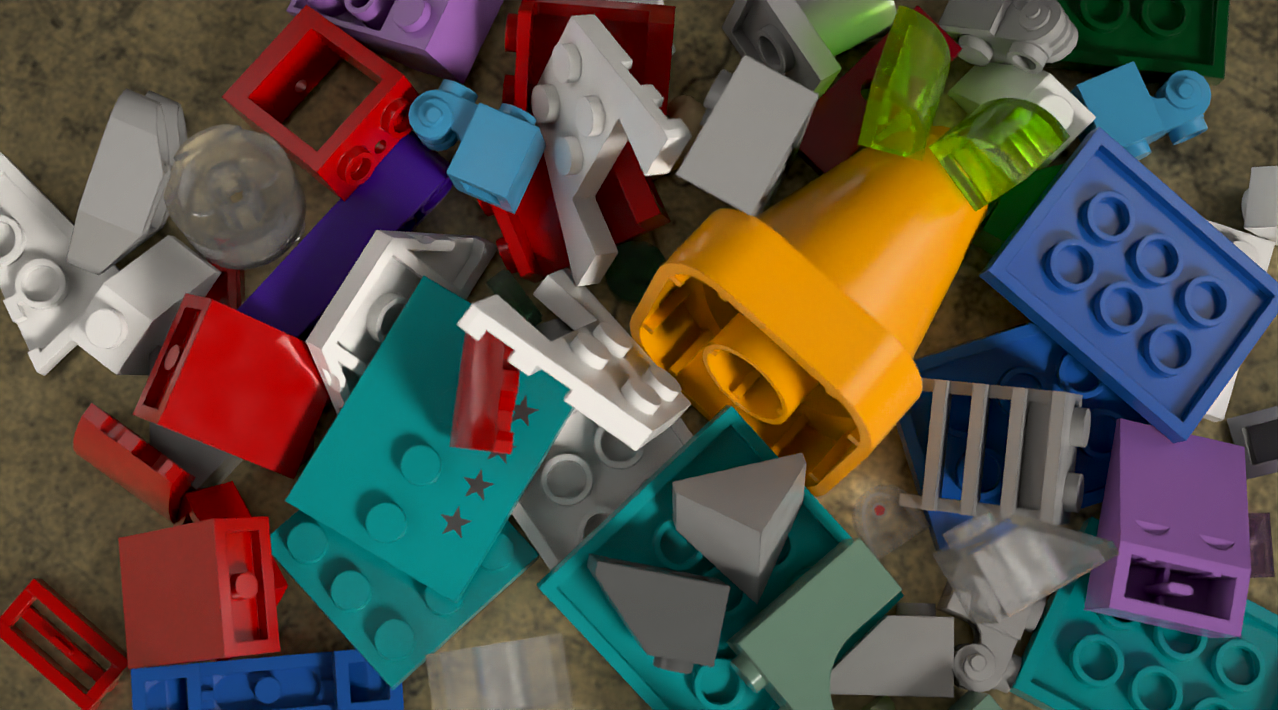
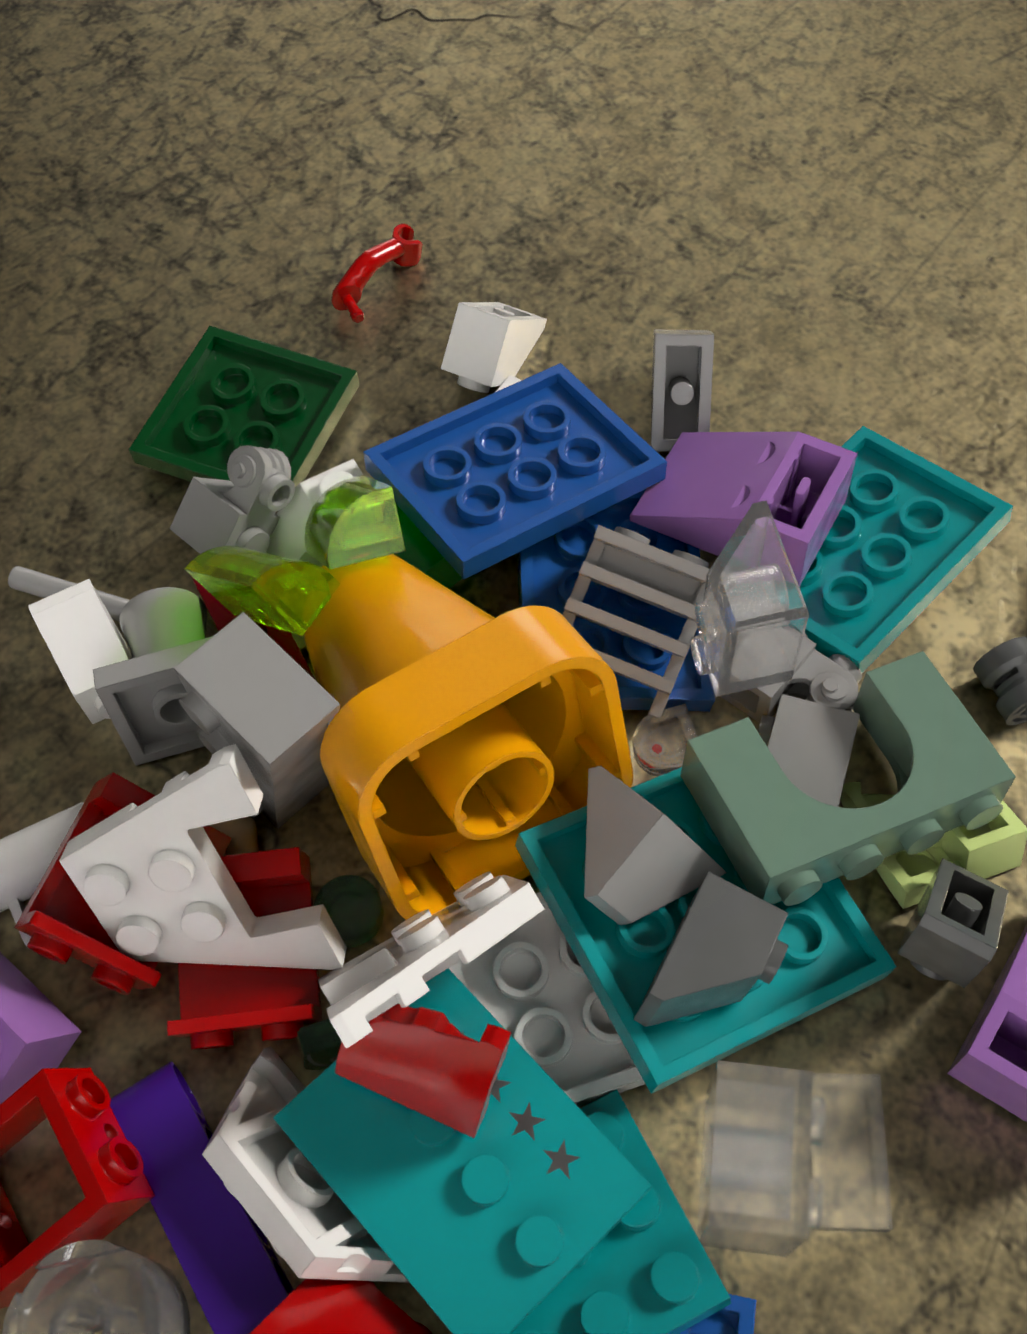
camera: 65 degrees left, 20 degrees down
dark azure brick [408,79,547,214] -> none
dark azure brick [1070,61,1211,160] -> none

